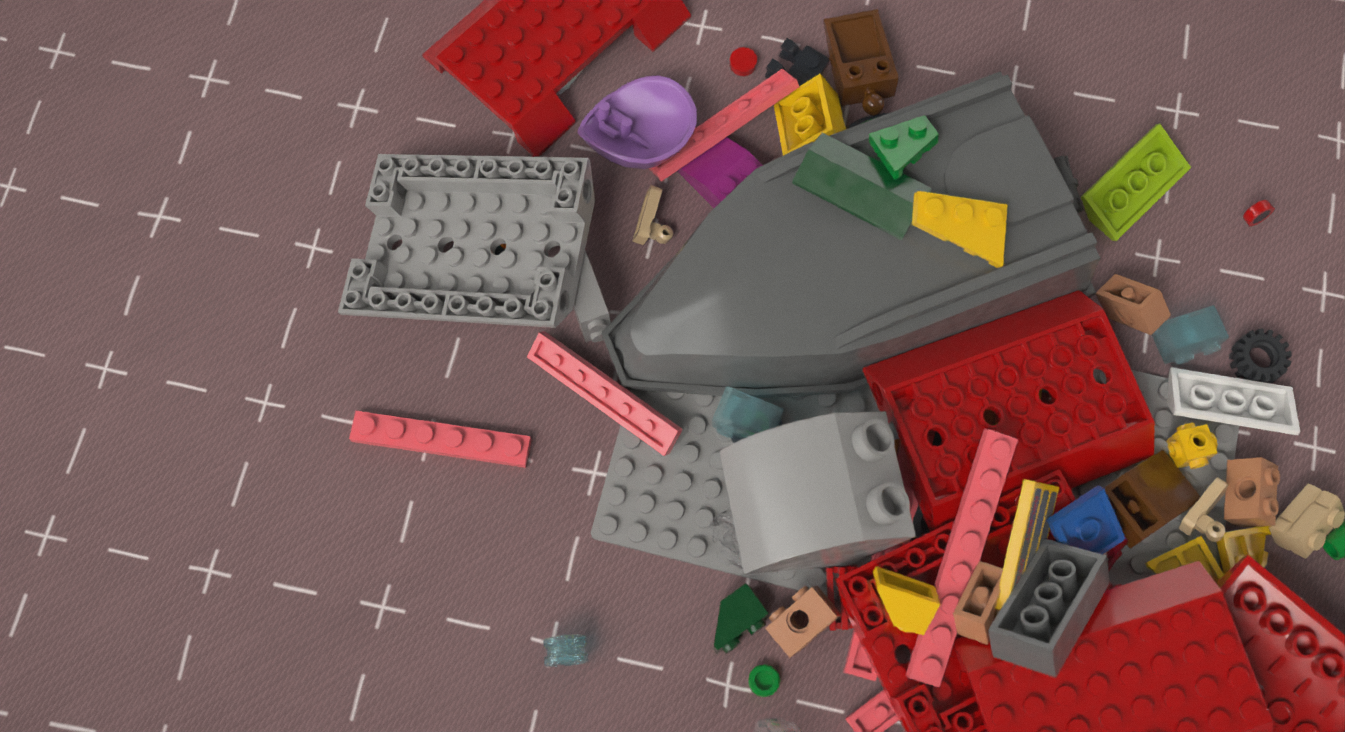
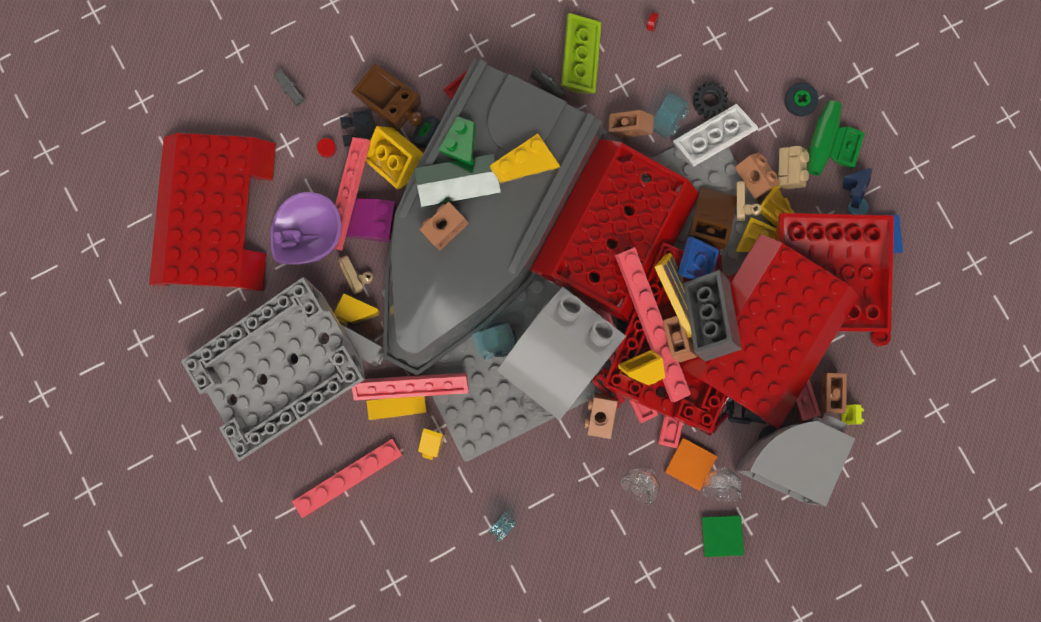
camera: 45 degrees left, 10 degrees up
dark green slope [713,583,768,654] -> none
green tile [748,664,780,698] -> none
yellow brick [1166,423,1218,469] -> none
none -> yellow slope [334,293,380,325]
none -> yellow tile [367,396,427,420]
none -> yellow slope [418,428,445,460]
none -> nougat brick [419,202,469,251]

